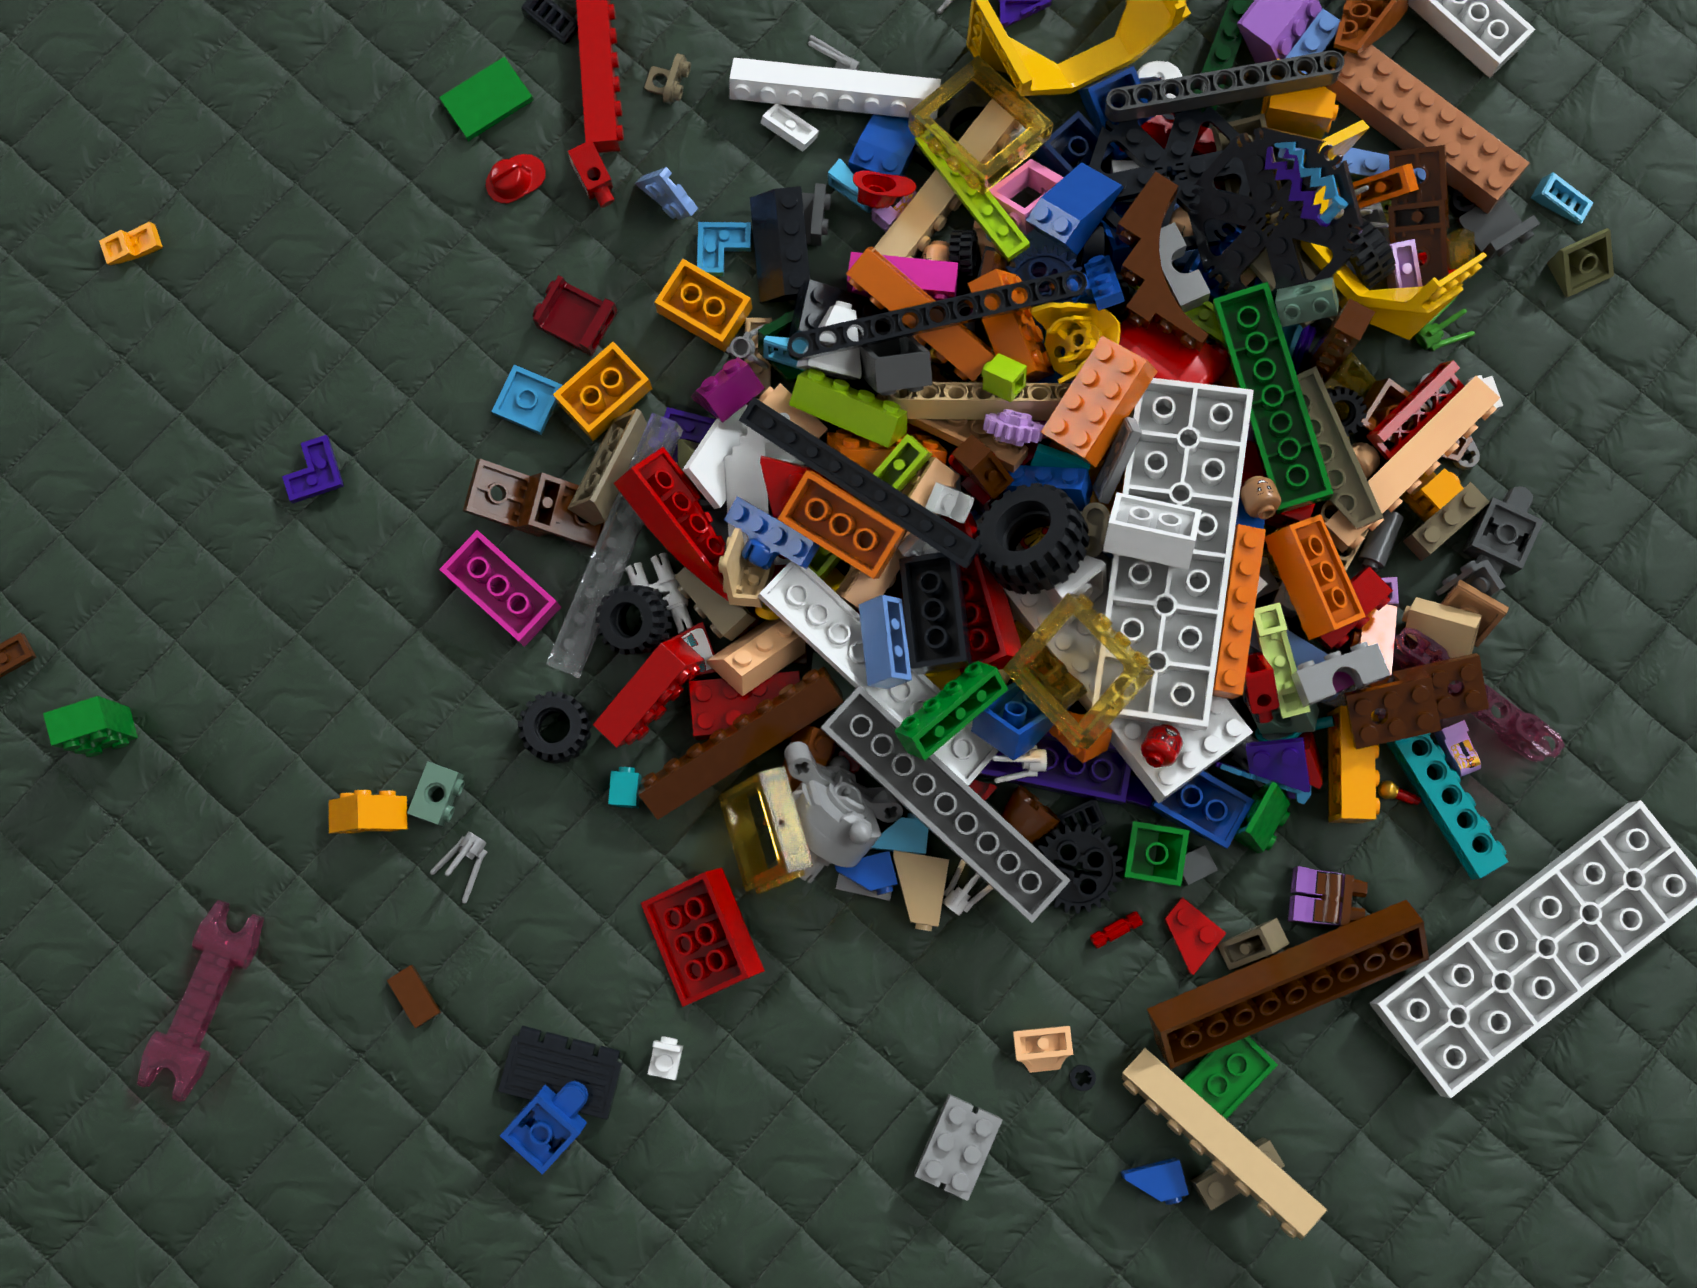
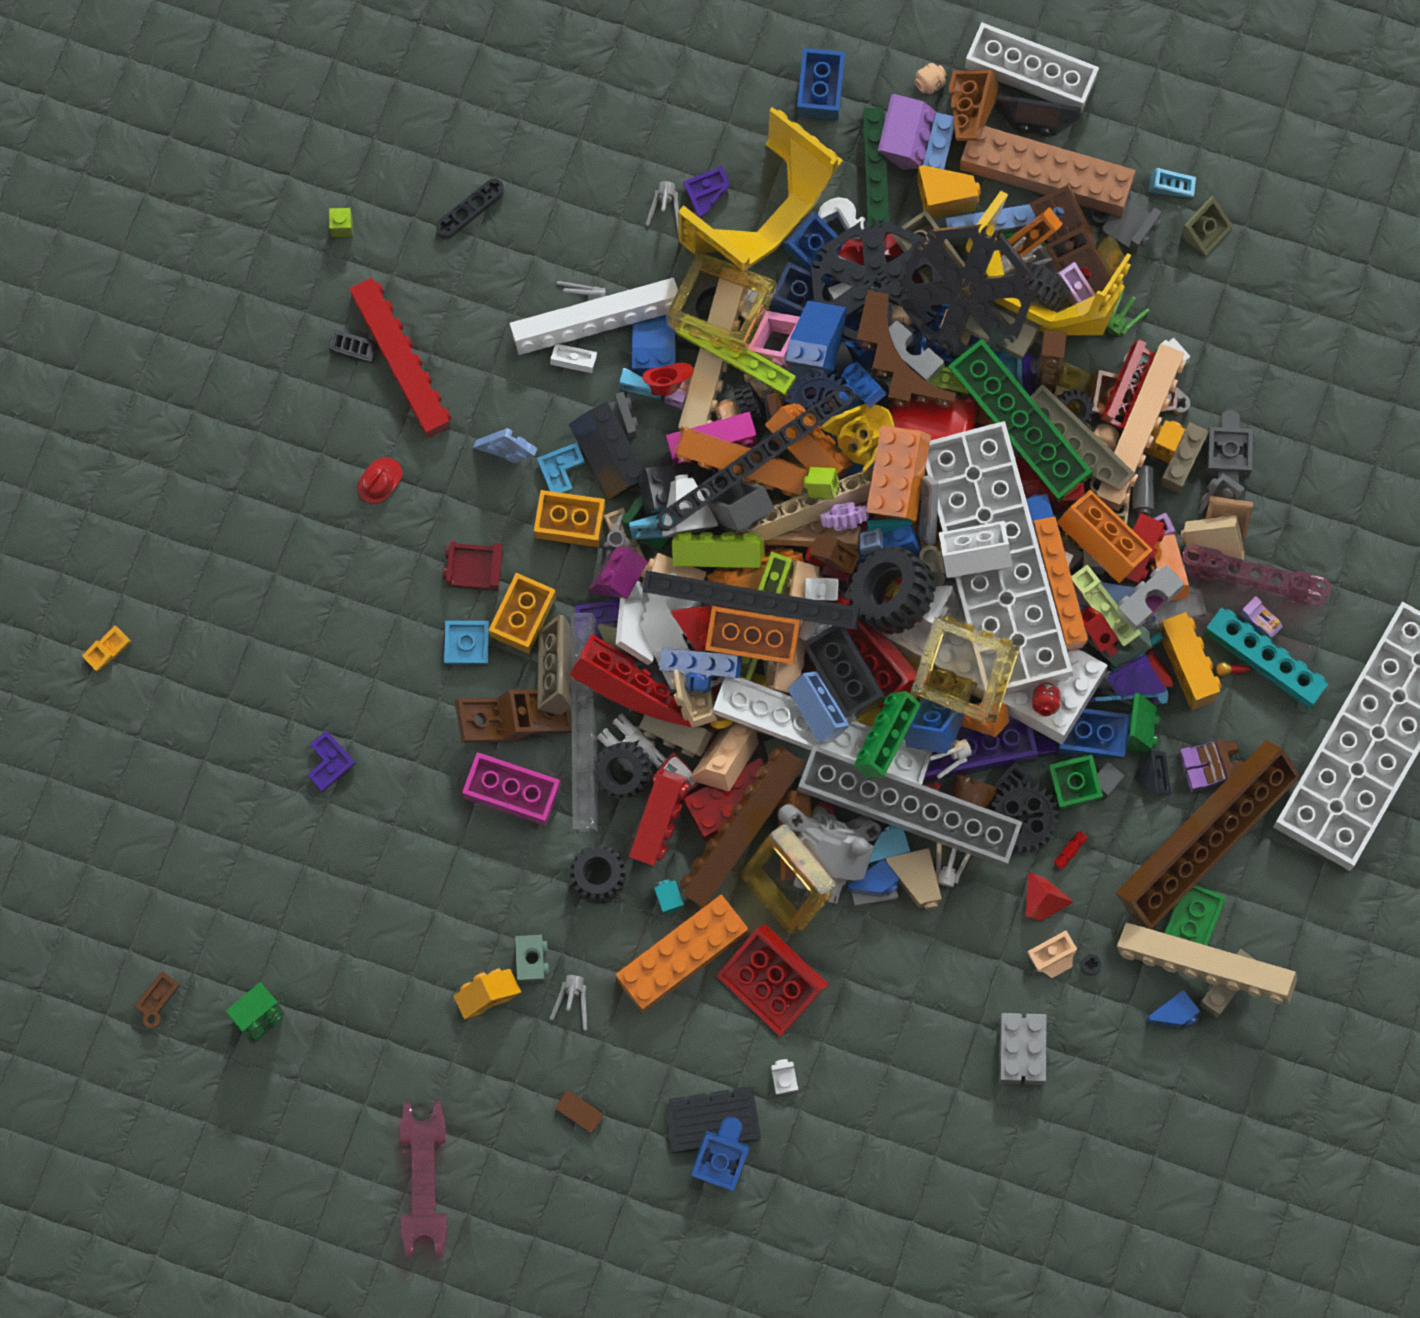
camera: 25 degrees left, 5 degrees down
green tile [439,56,534,141] -> none
red torso [568,140,615,208] -> none
dark tan bracket [645,53,691,104] -> none
dark grey beam [1105,51,1344,122] -> none
red wing [1164,897,1226,975] -> none
dark tan slope [1217,918,1289,970] -> none
medium nougat head [1240,476,1281,519] -> none
piece [1264,142,1348,227] -> none
sand green brick [1275,277,1339,327] -> none
reddish brown bracket [1344,653,1489,749] -> none
none -> orange brick [615,894,749,1013]
none -> sand blue tile [860,528,883,555]
none -> black wedge [996,95,1081,137]
none -> red slope [1026,873,1074,921]
none -> black slope [1134,750,1171,795]

